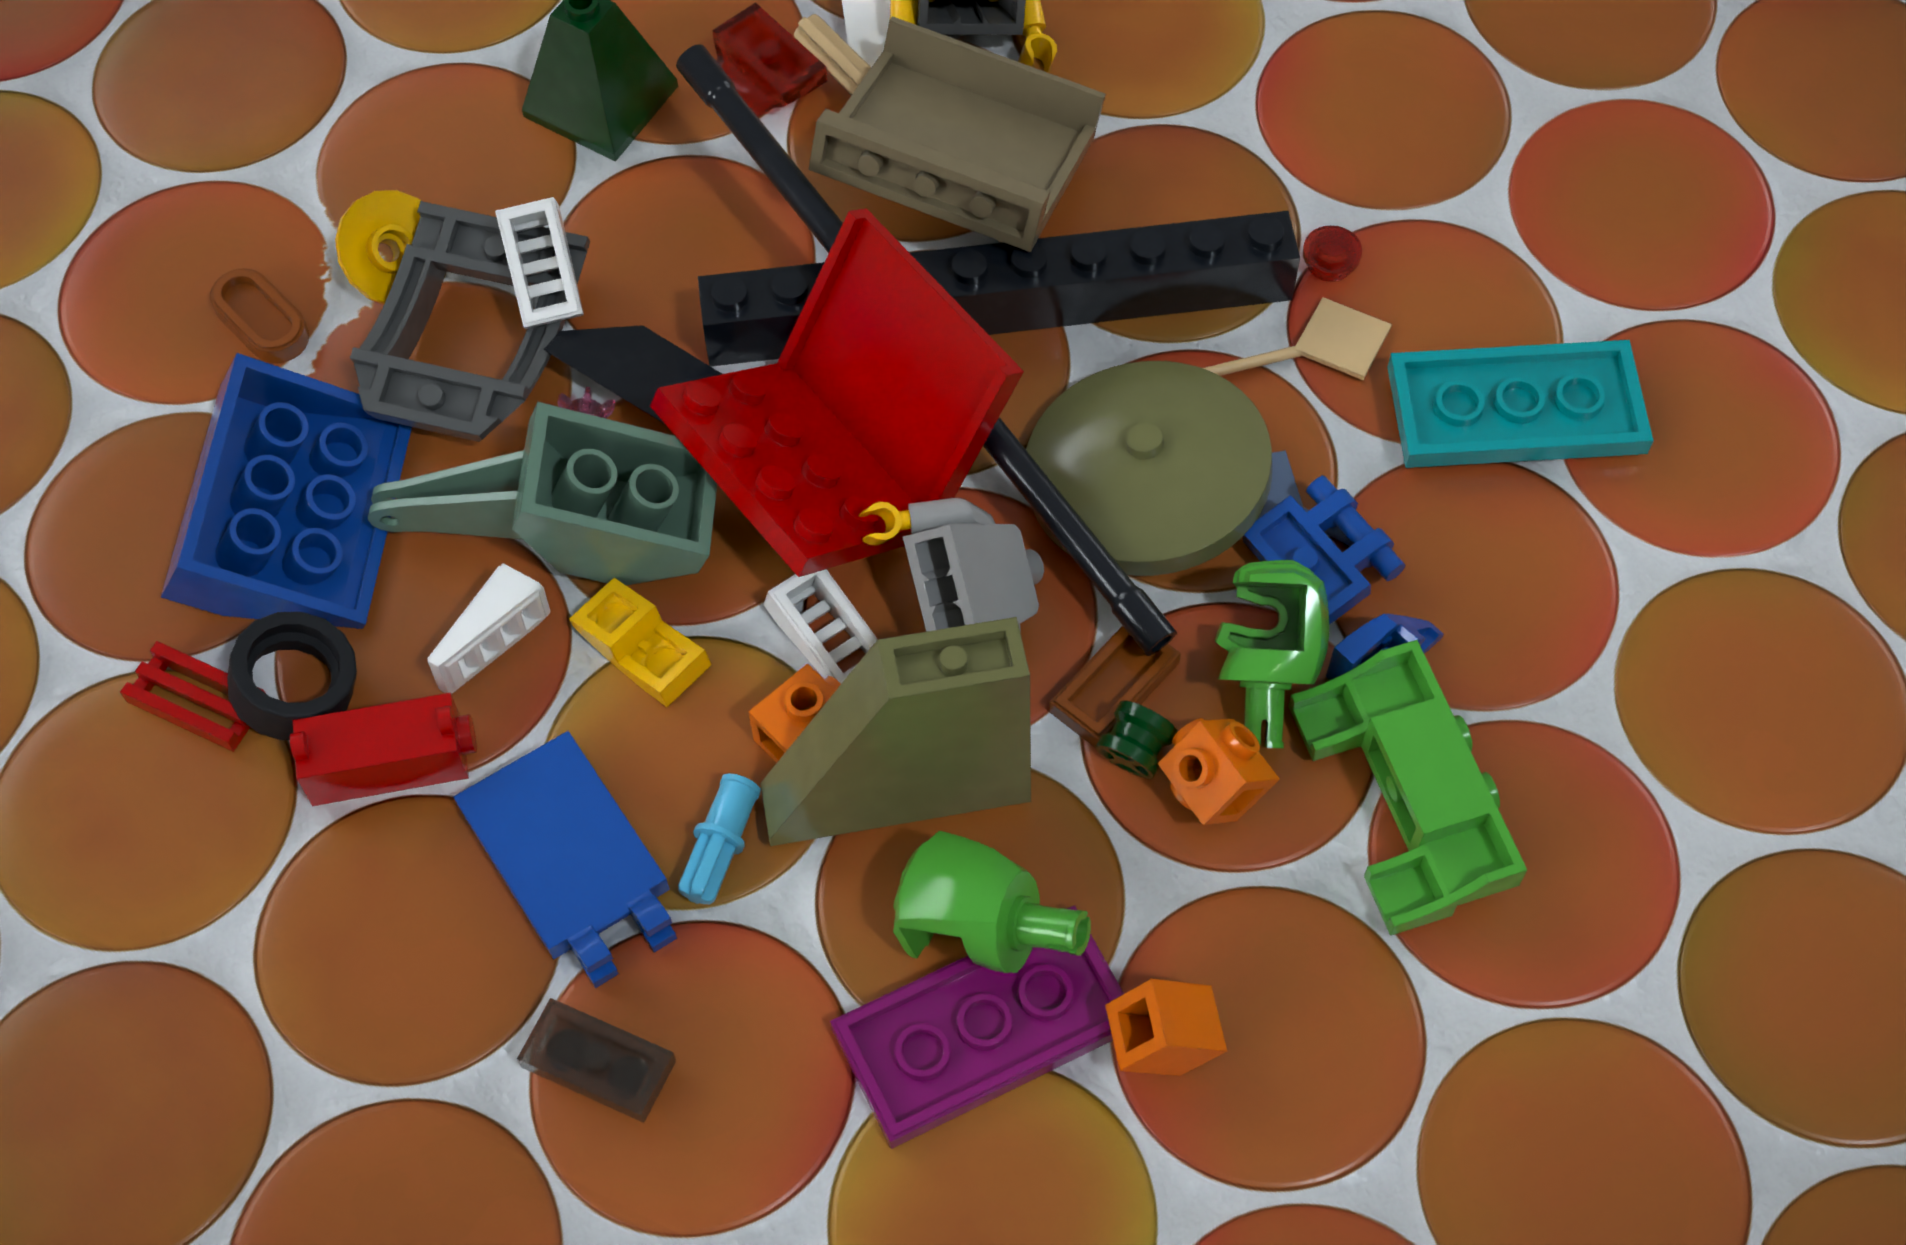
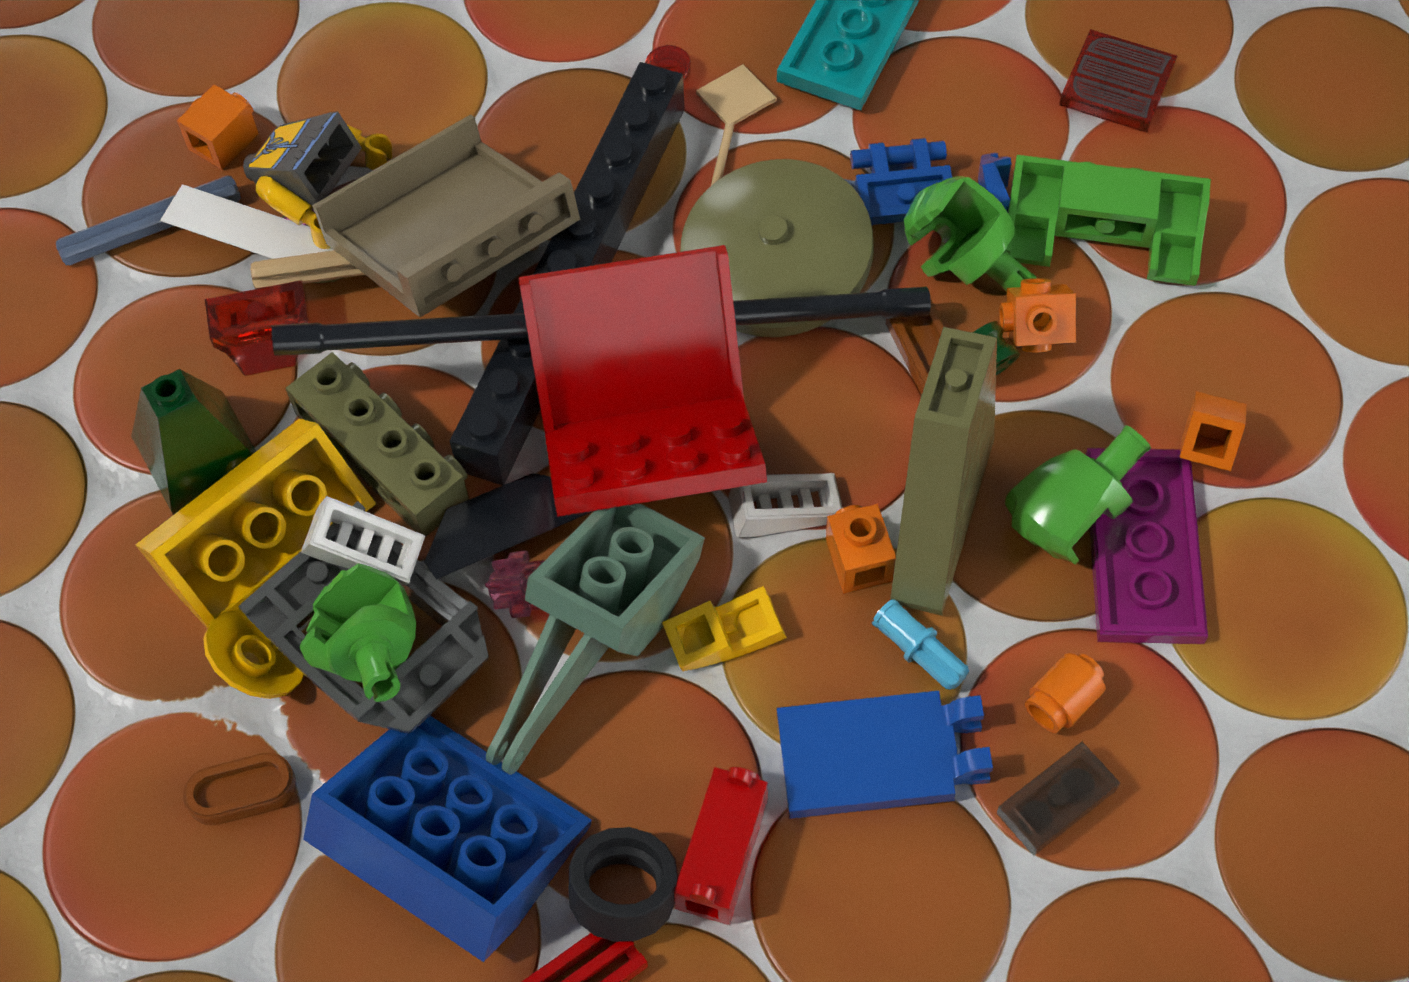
camera: 60 degrees left, 0 degrees up
white slope [427,563,551,694] -> none
light grey torso [859,498,1044,633] -> none
none -> yellow slope [135,418,376,628]
none -> olive brick [285,352,469,537]
none -> bright green piece [300,563,416,702]
none -> orange brick [1025,653,1106,733]
none -> clear red tile [1059,29,1177,133]

